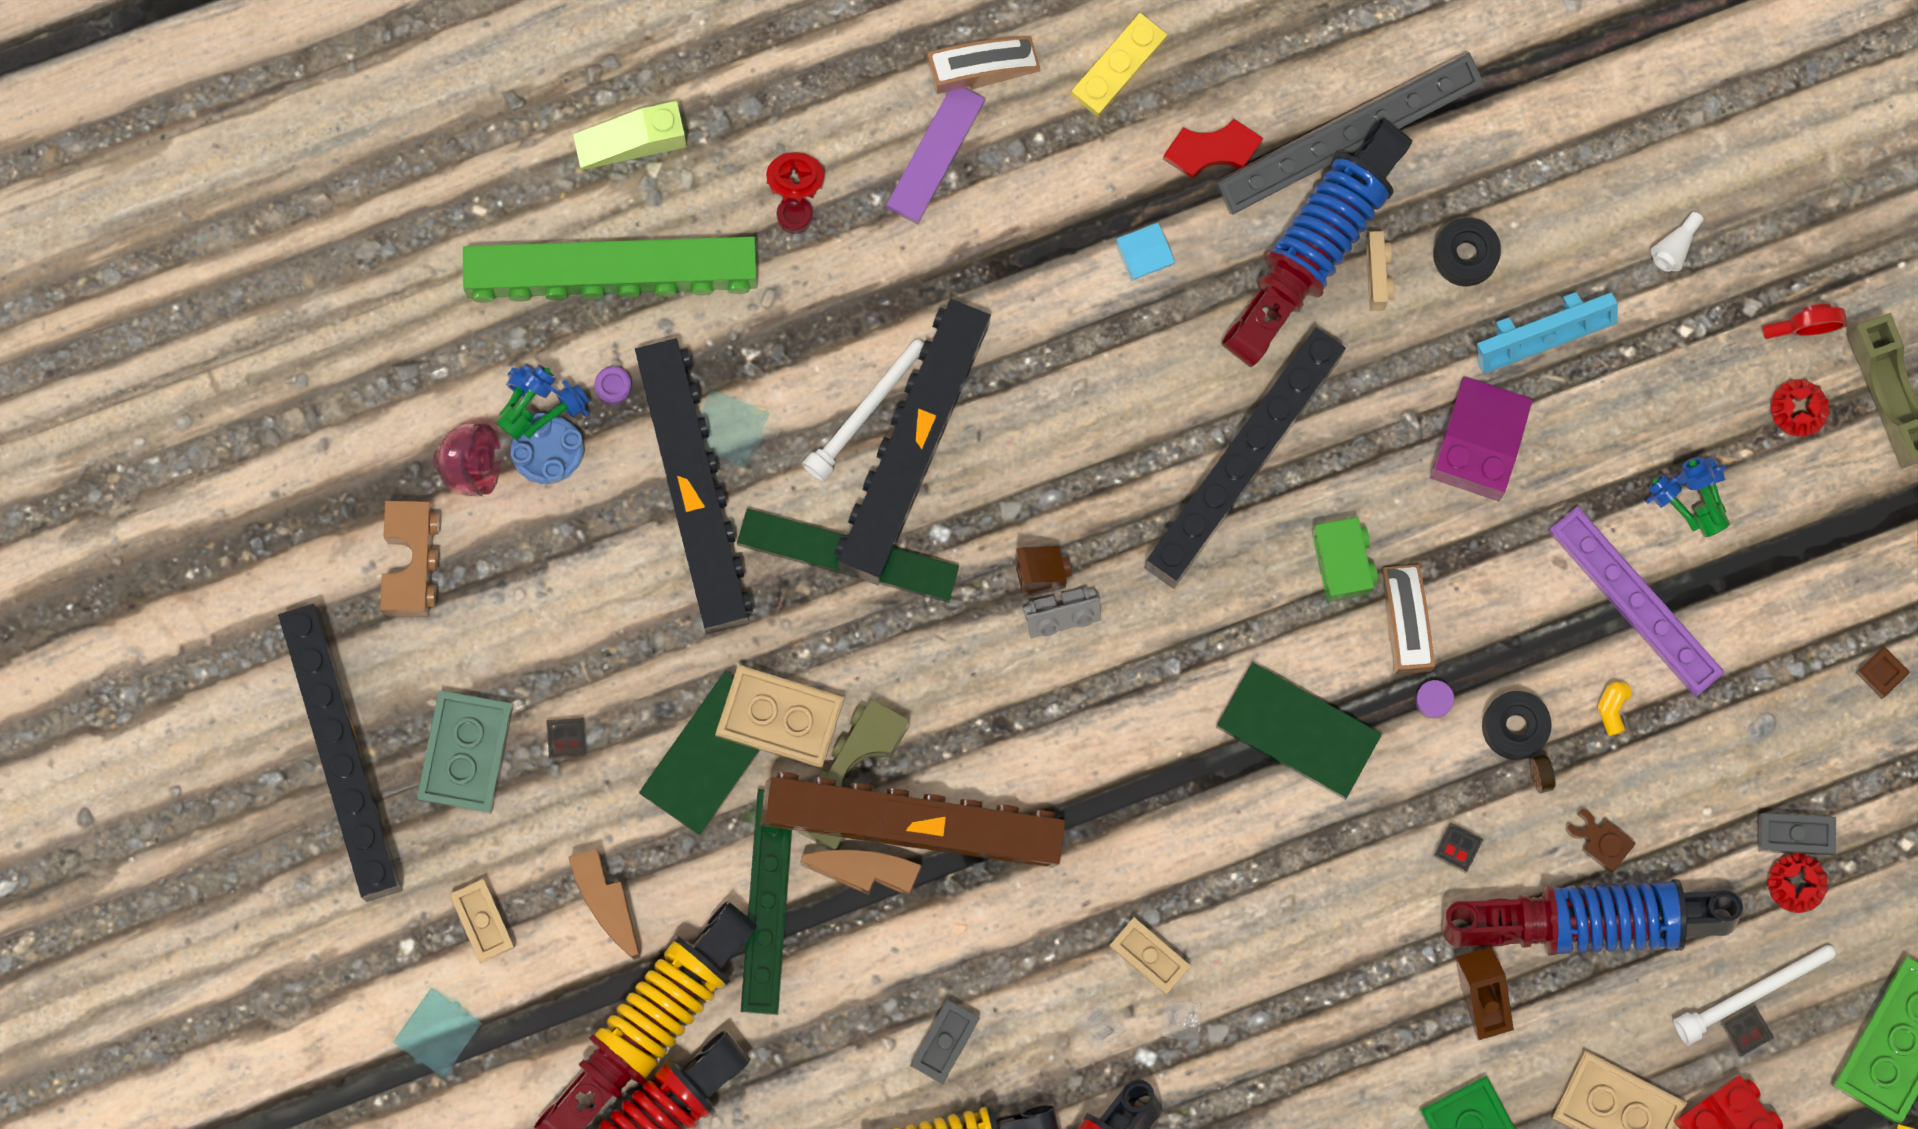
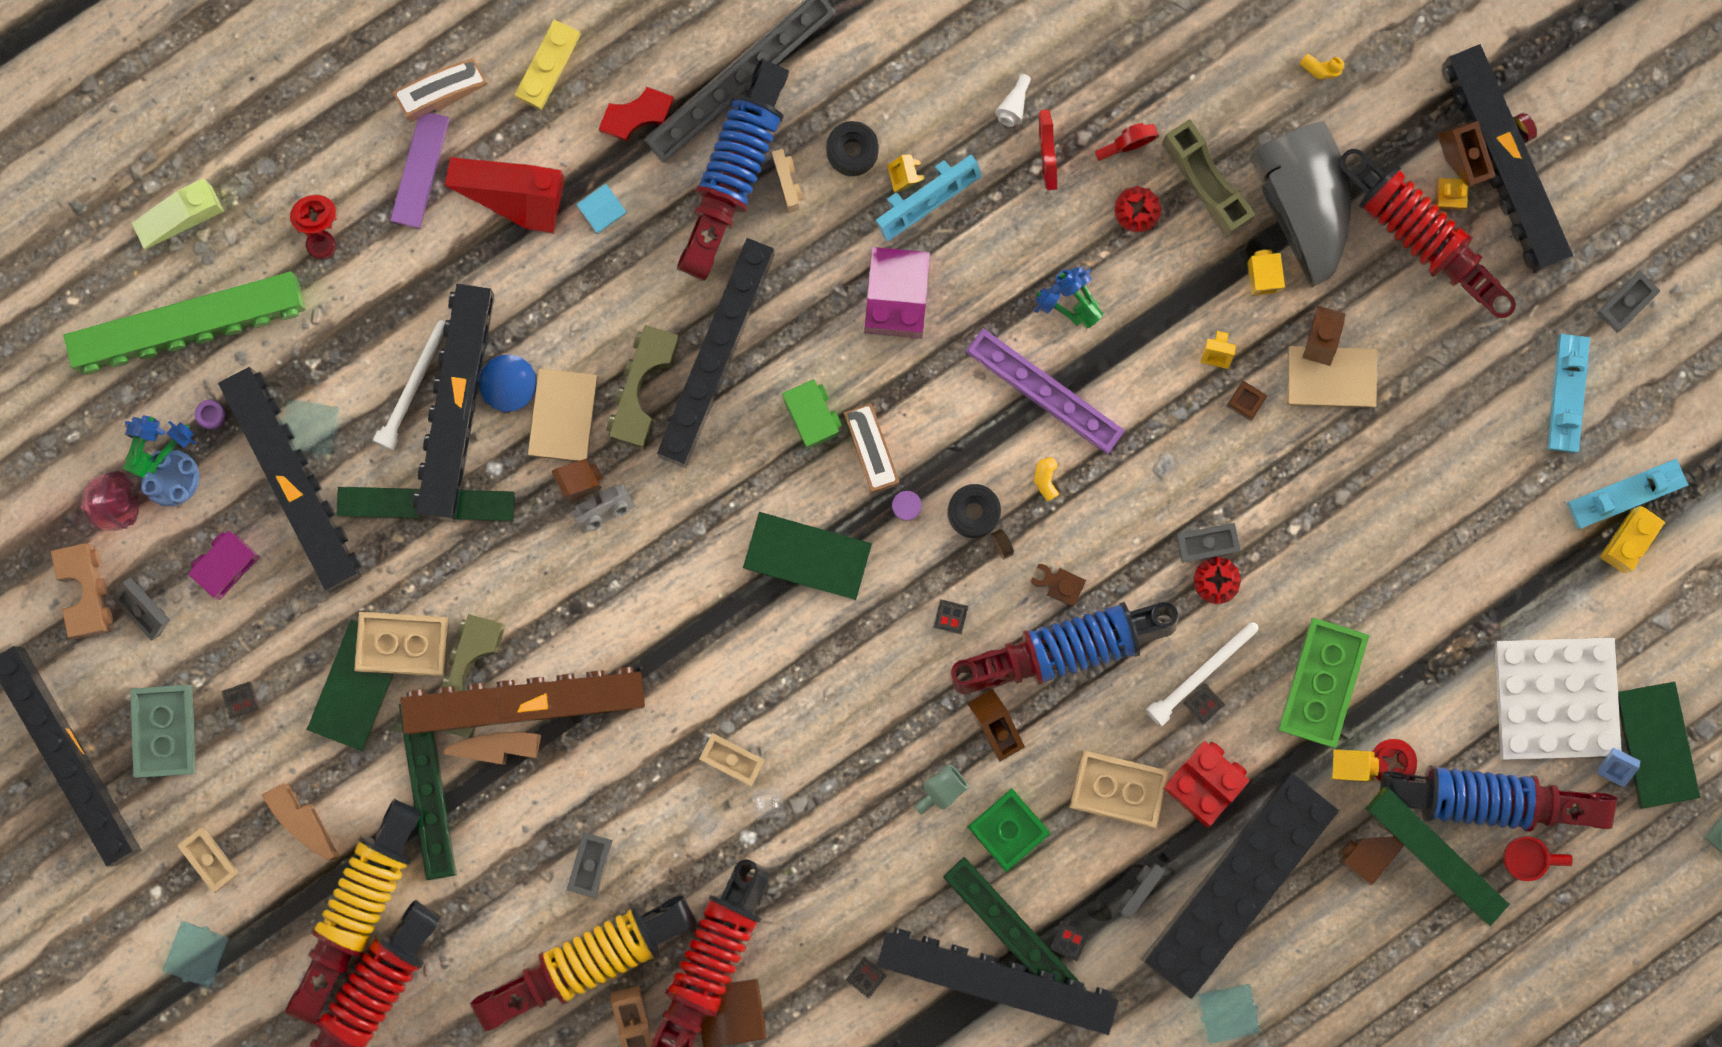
camera: 15 degrees left, 5 degrees up
none -> dark grey plate [112,577,170,641]
none -> magenta brick [188,530,261,600]
none -> red wedge [445,157,565,234]
none -> blue dish [479,354,537,413]
none -> tan tile [528,368,598,462]
none -> olive arch [606,325,680,450]
none -> yellow tile [887,154,924,192]
none -> sand green piece [915,764,969,814]
none -> red tile [1038,109,1057,191]
none -> yellow tile [1200,331,1236,369]

